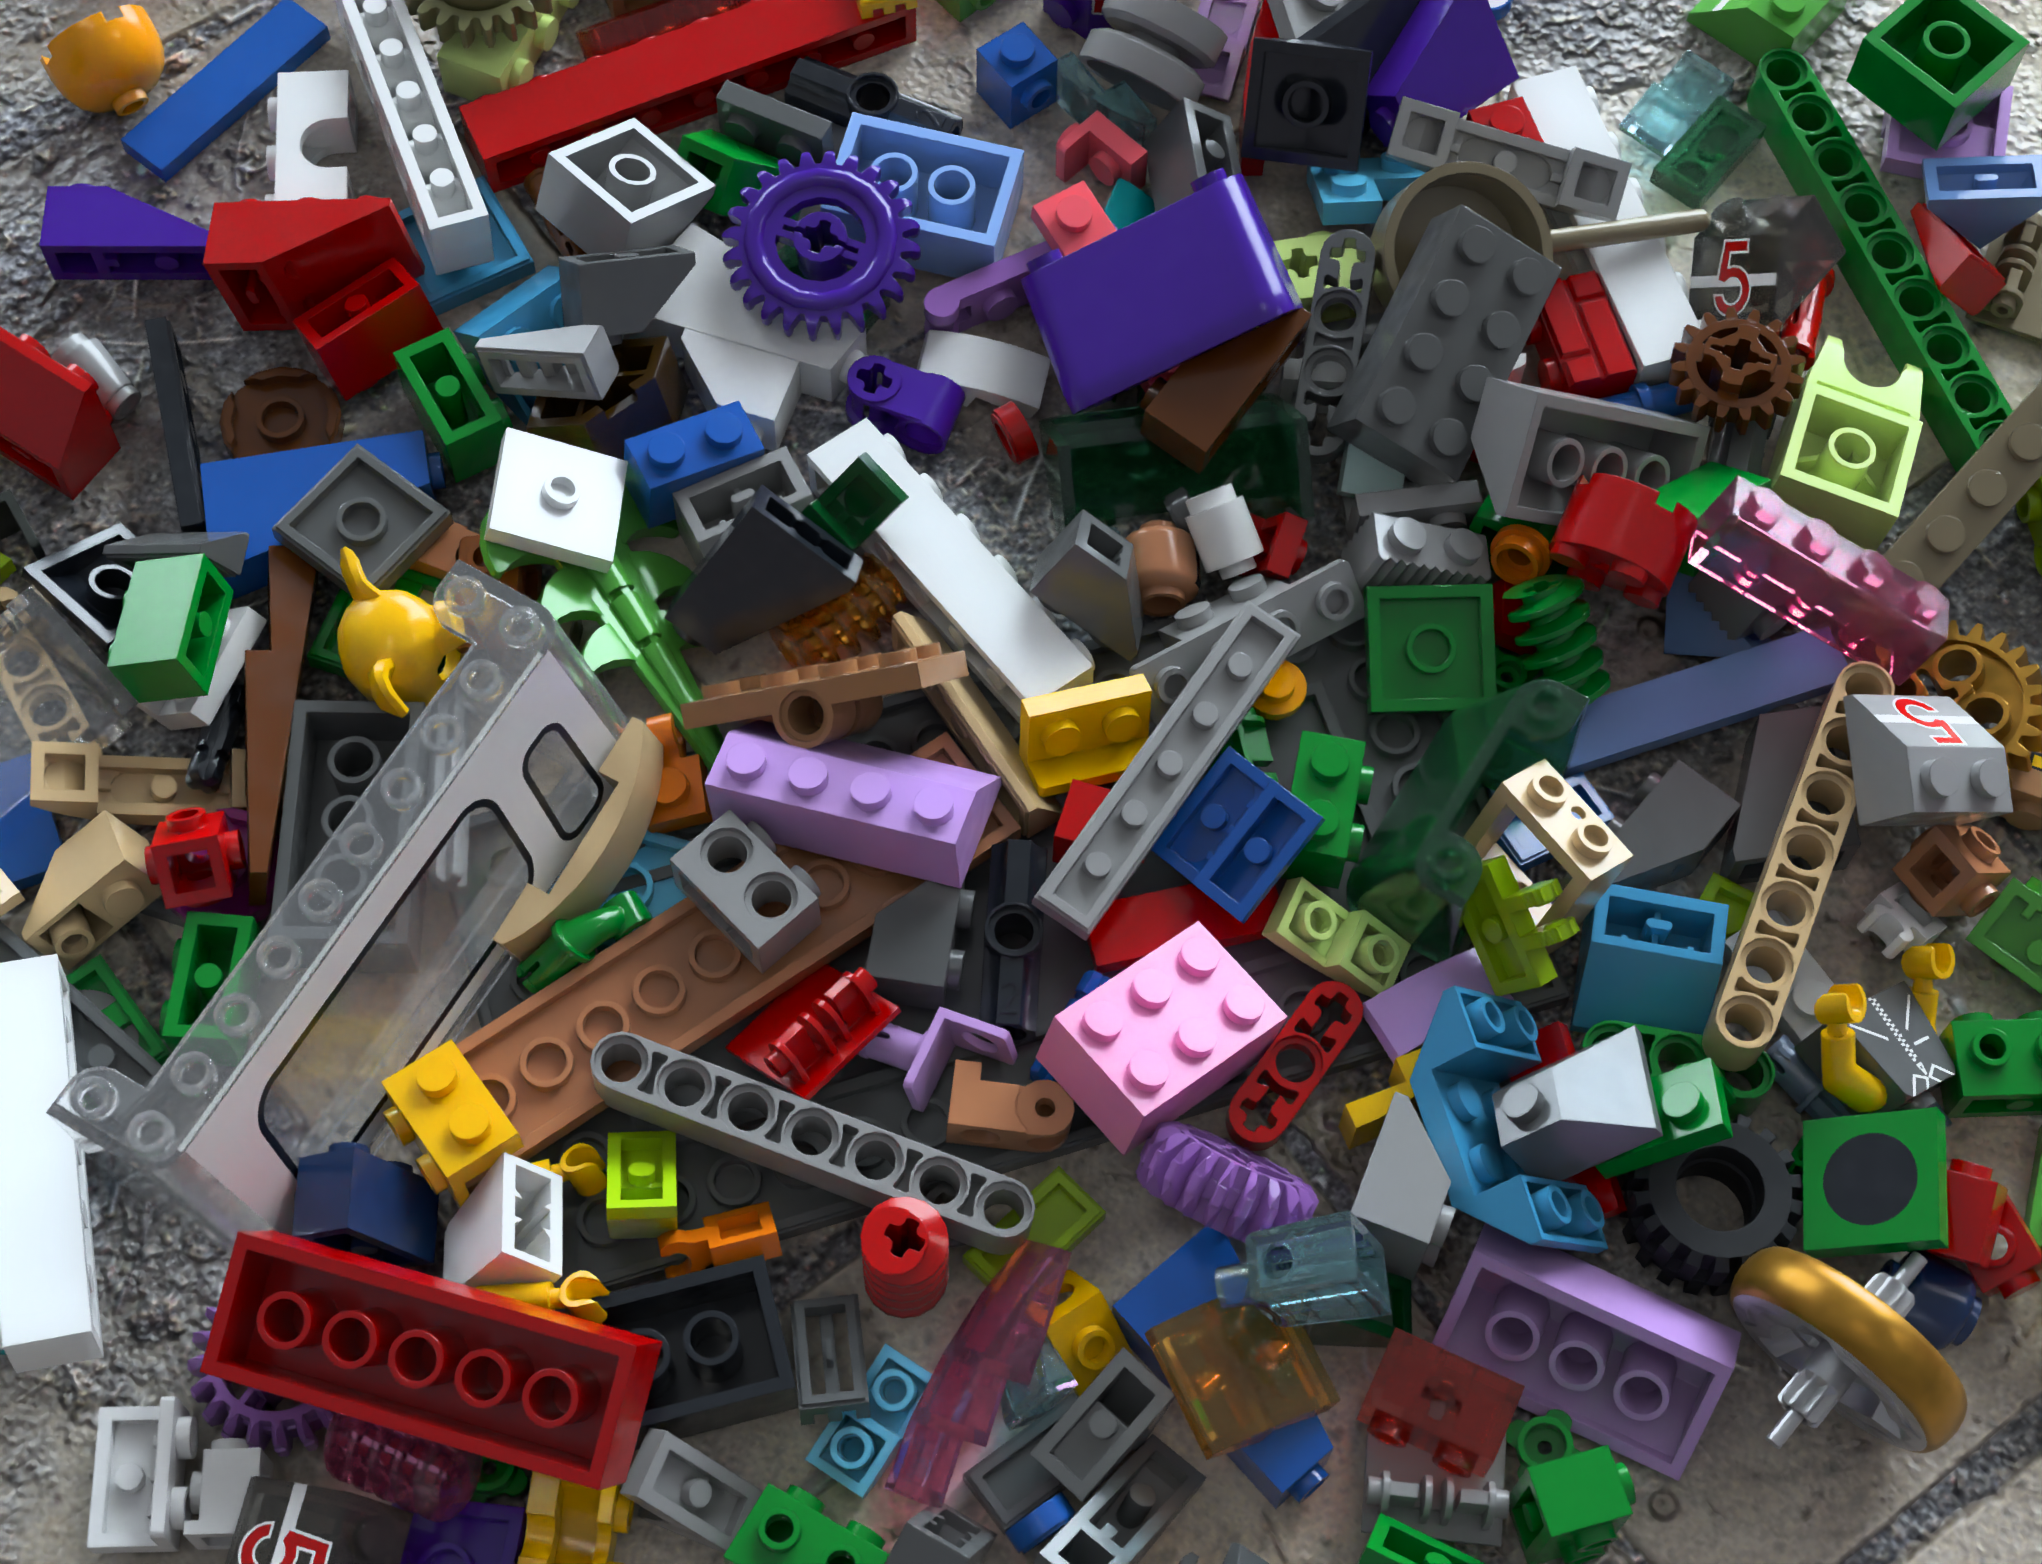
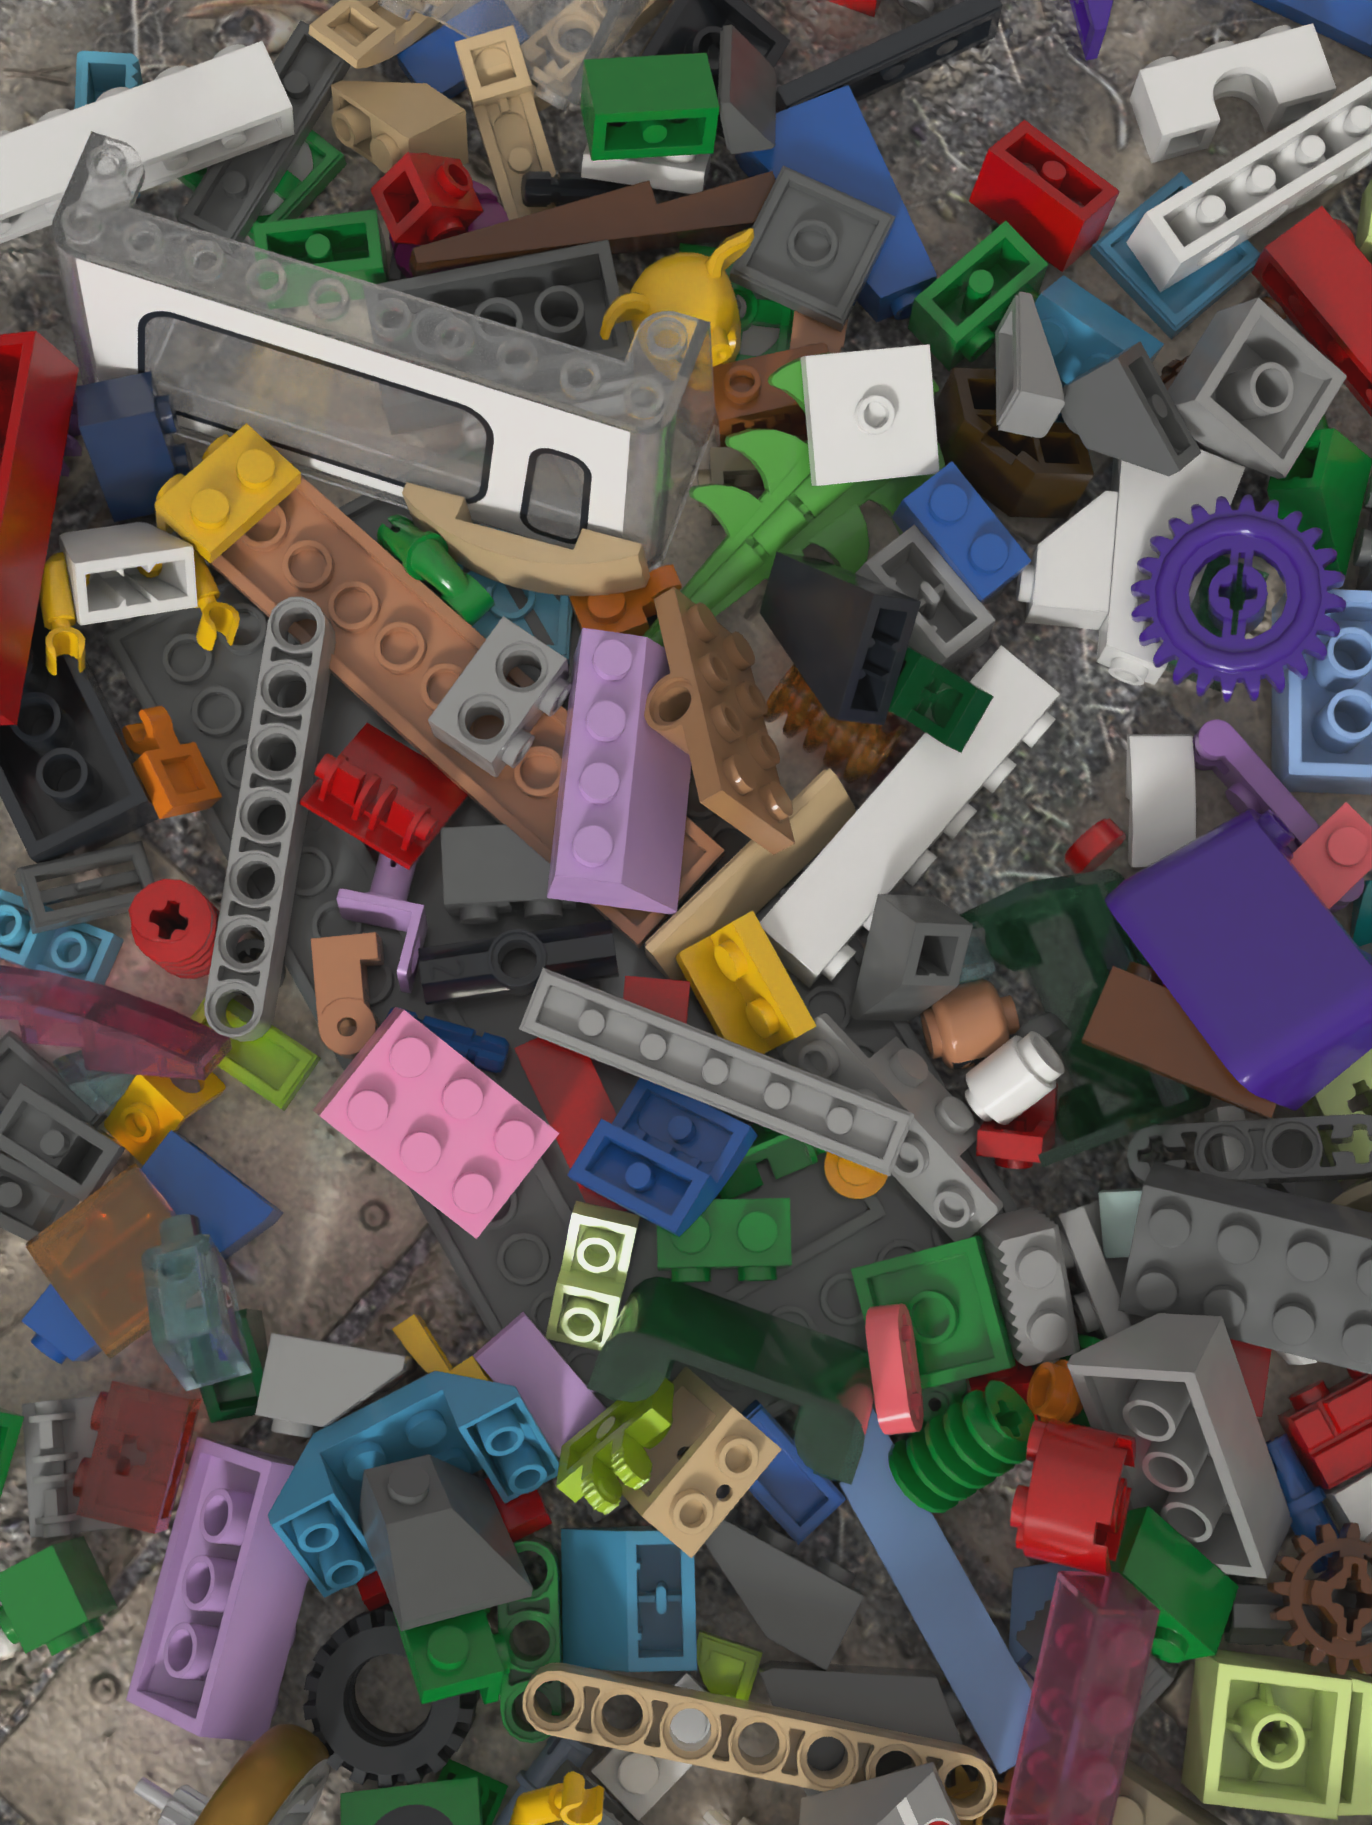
camera: 80 degrees right, 15 degrees up
red slope [203,195,425,331] -> none
reddish brown tile [219,367,345,459] -> none
lime slope [606,1131,678,1239] -> none
dark purple piece [845,355,966,454] -> none
medium lavender gear [1136,1121,1319,1253] -> none
red beam [1225,981,1363,1151] -> none
green plate [1506,1409,1581,1479] -> none
none -> coral beam [865,1303,924,1435]

